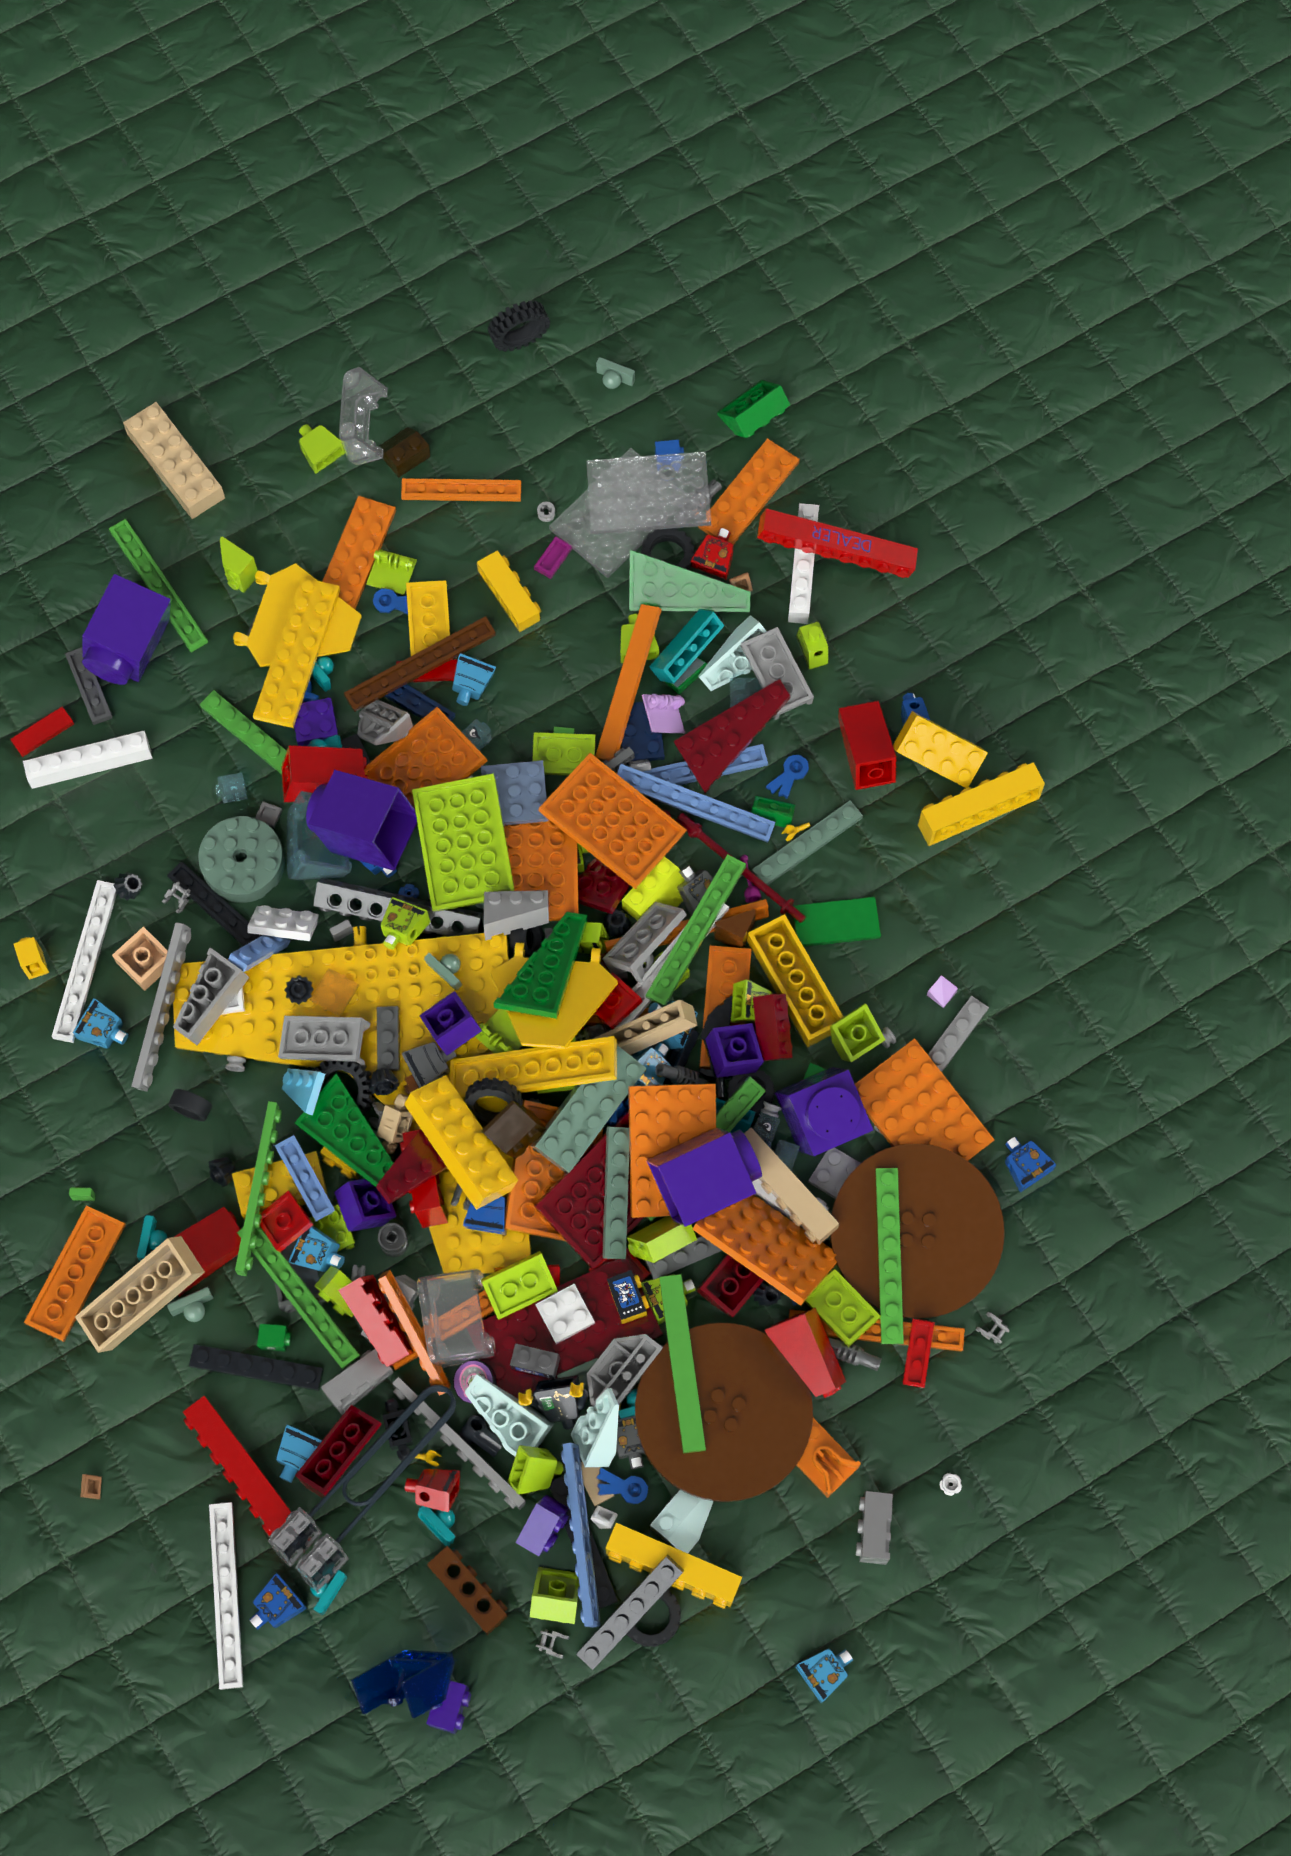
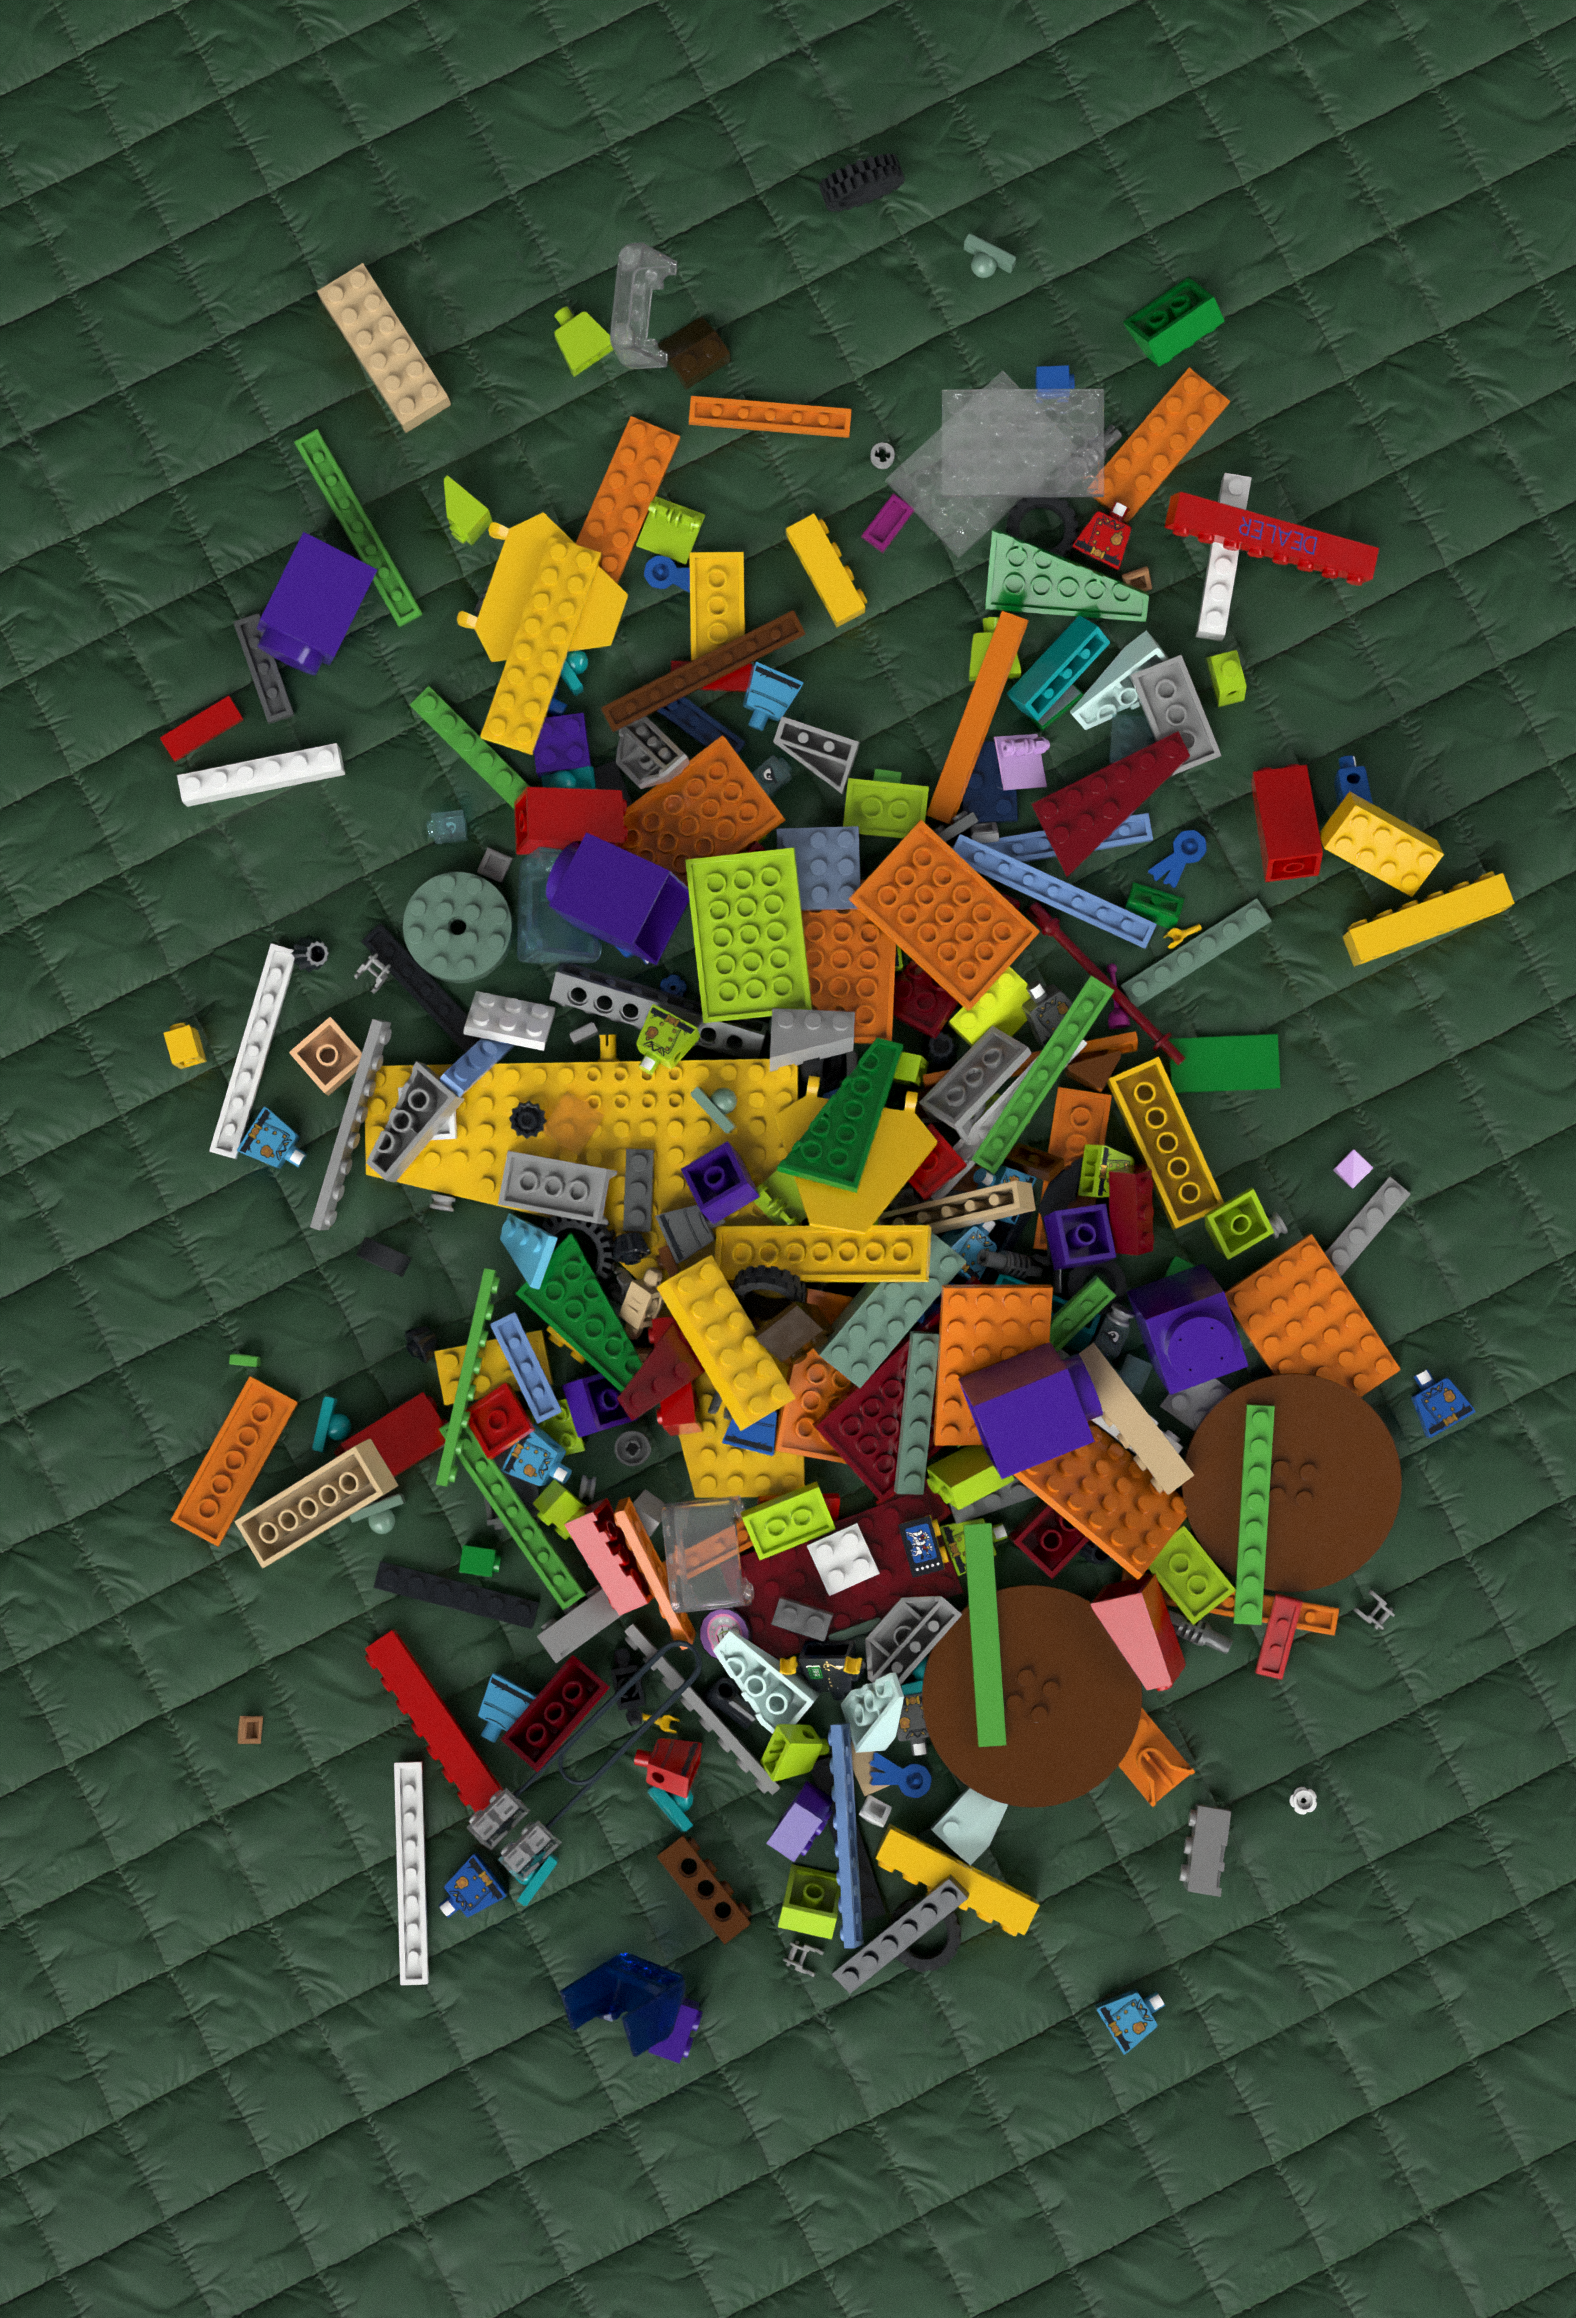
camera: 10 degrees right, 15 degrees up
none -> light grey wedge [773,716,860,794]
none -> reddish brown plate [1004,1143,1065,1182]

